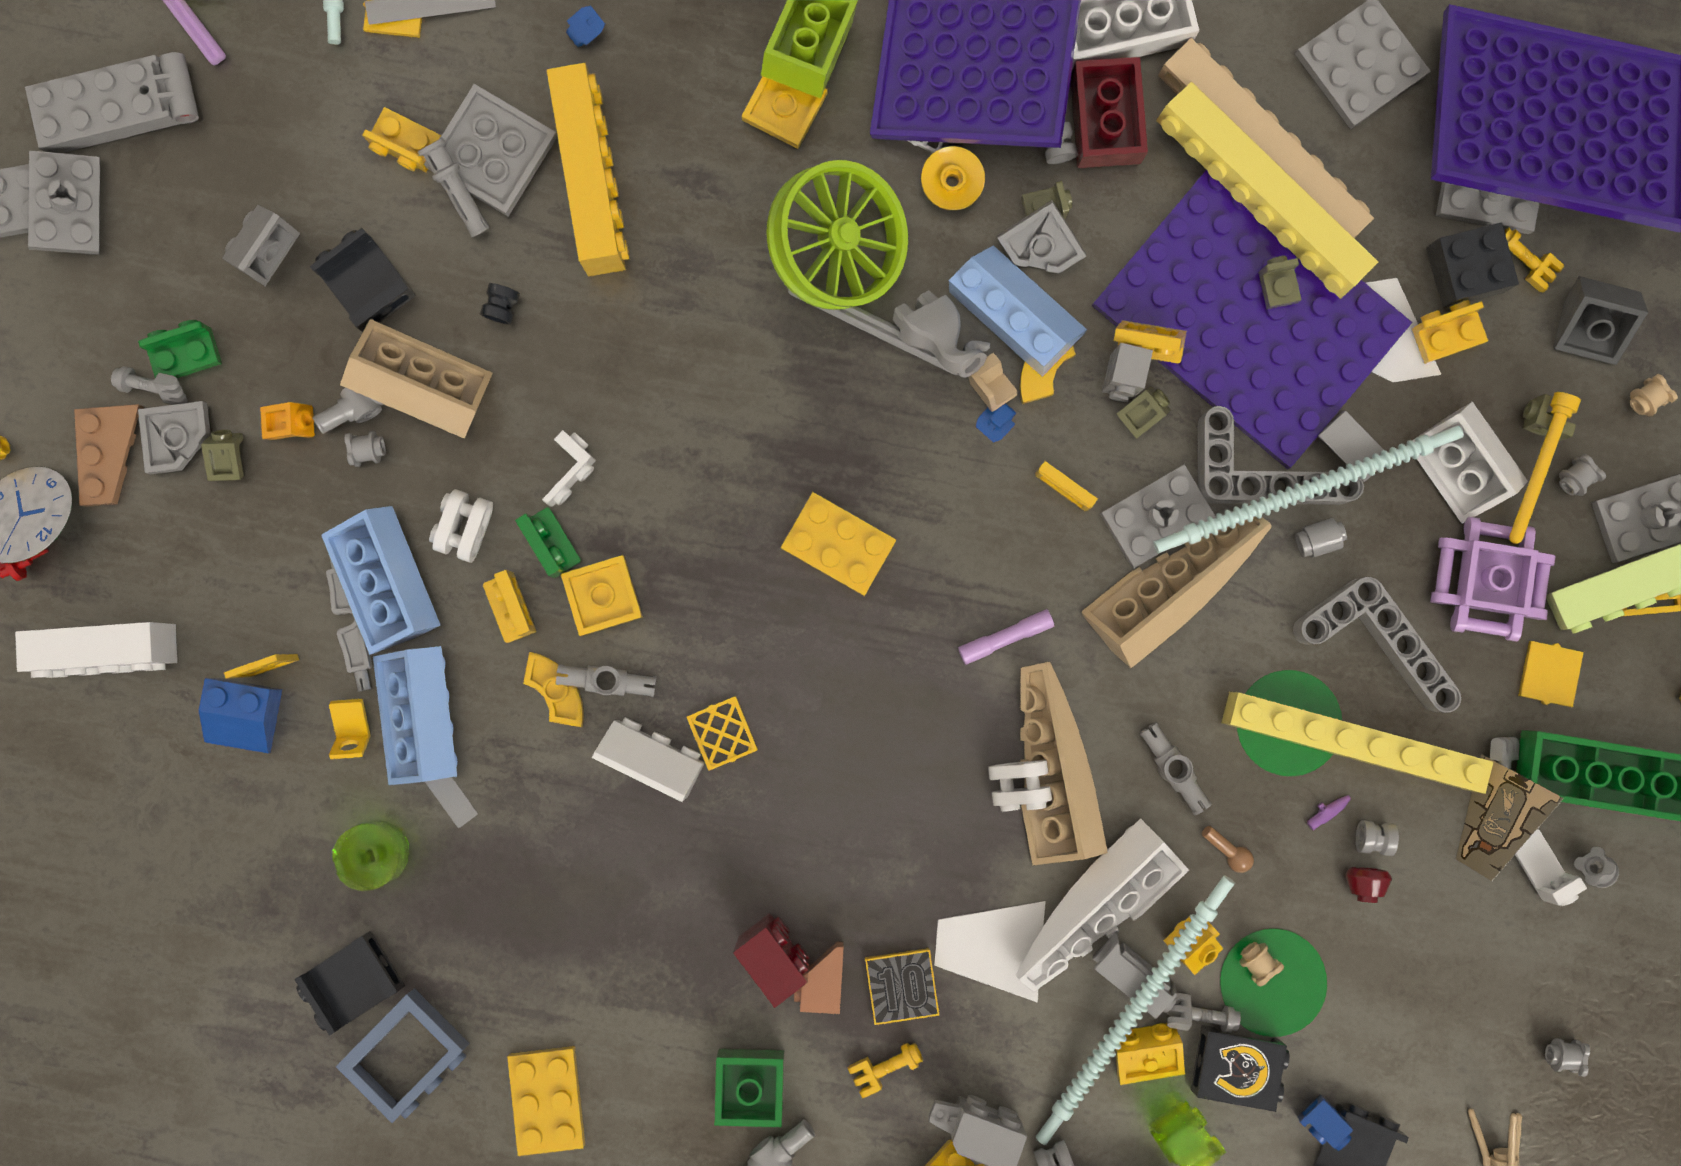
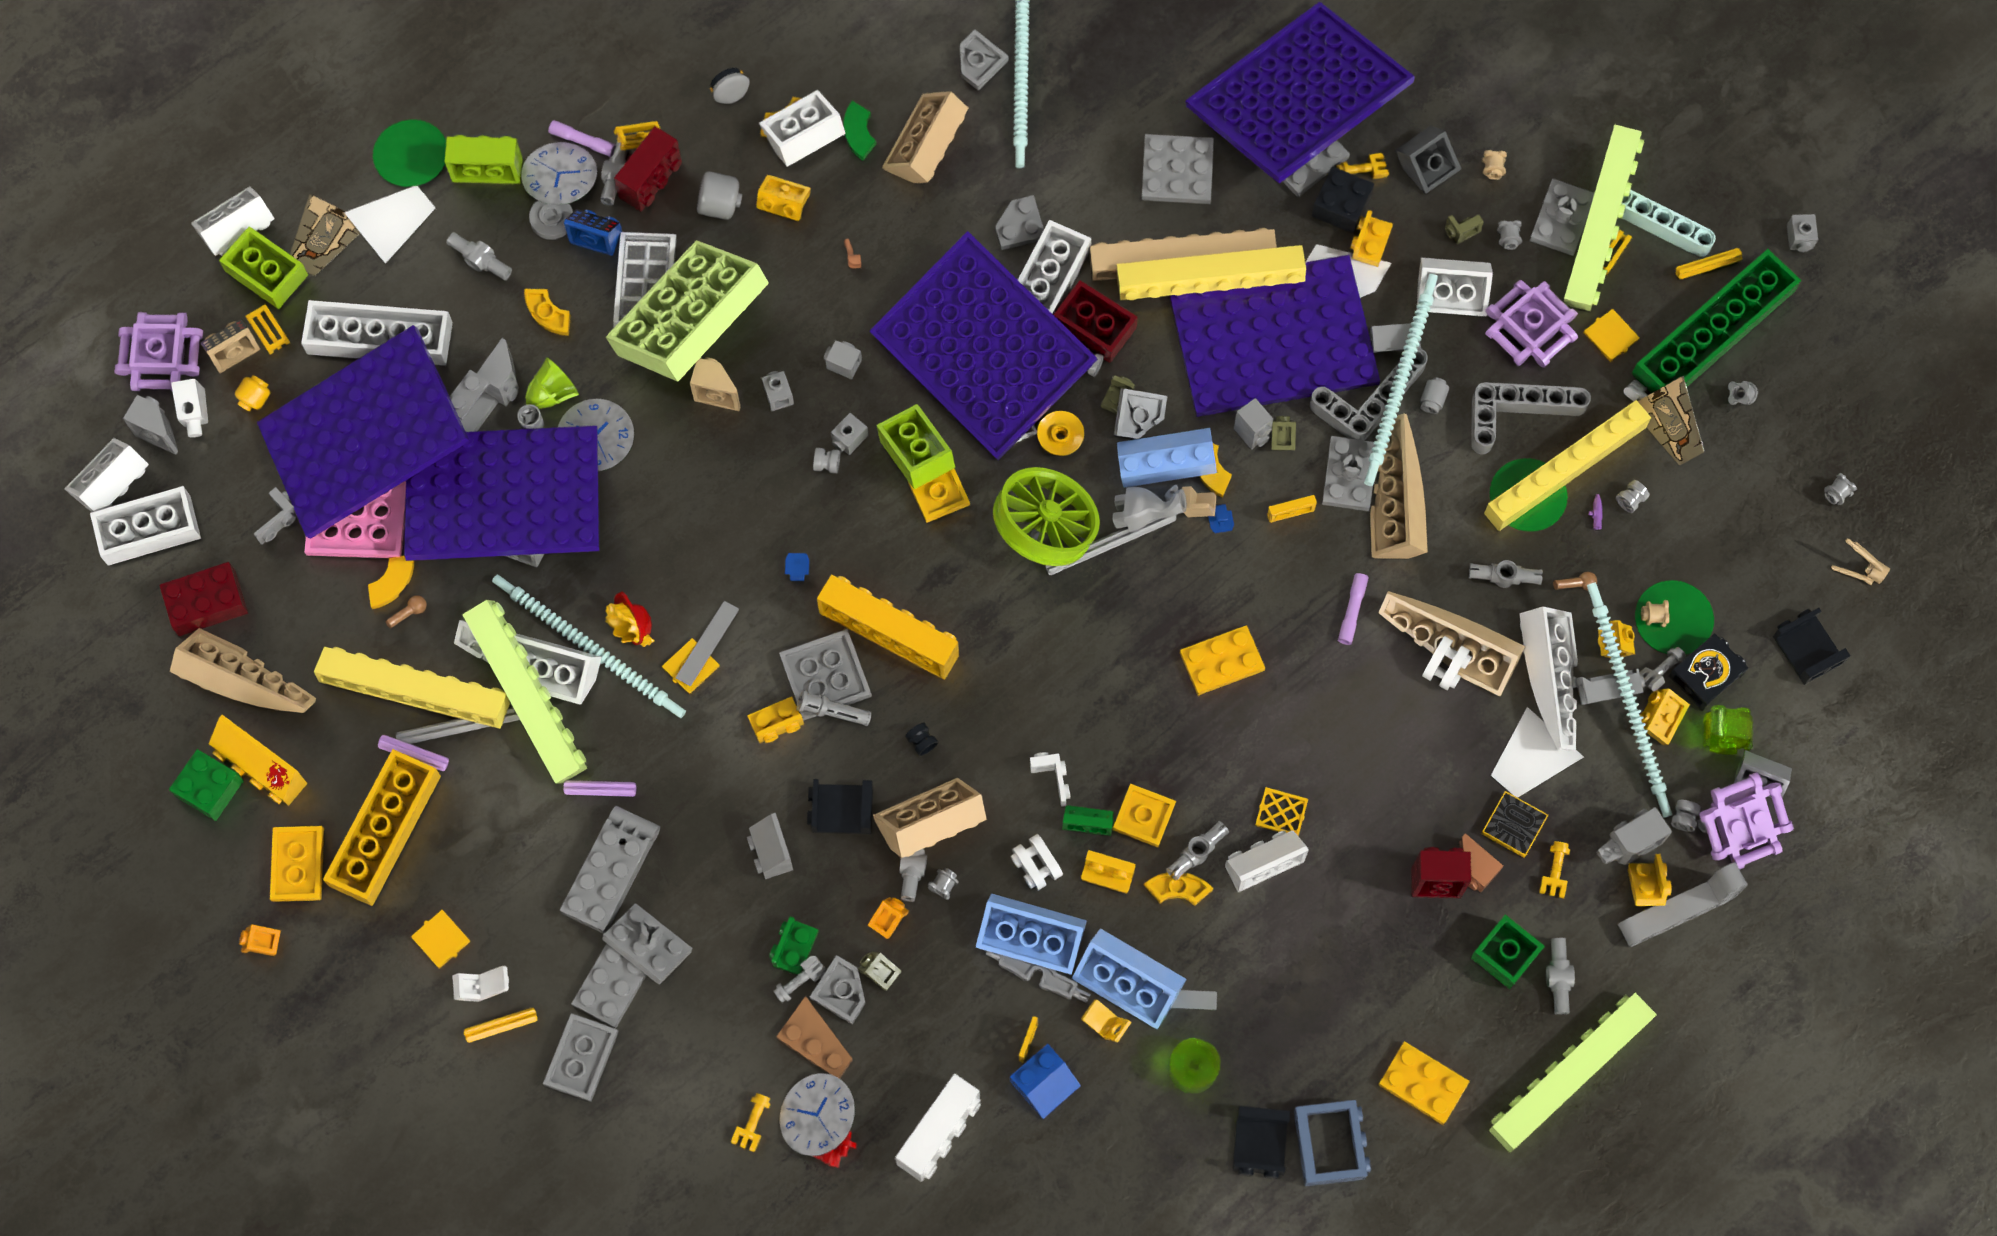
camera: 45 degrees left, 15 degrees down
yellow bracket [1114,320,1187,363] -> none
olive bracket [1258,256,1301,309] -> none
blue brick [1297,1094,1353,1151] -> none
dark red cone [1345,867,1392,903] -> none
yellow piece [1509,392,1581,544] -> none
white bracket [1515,829,1587,906] -> none

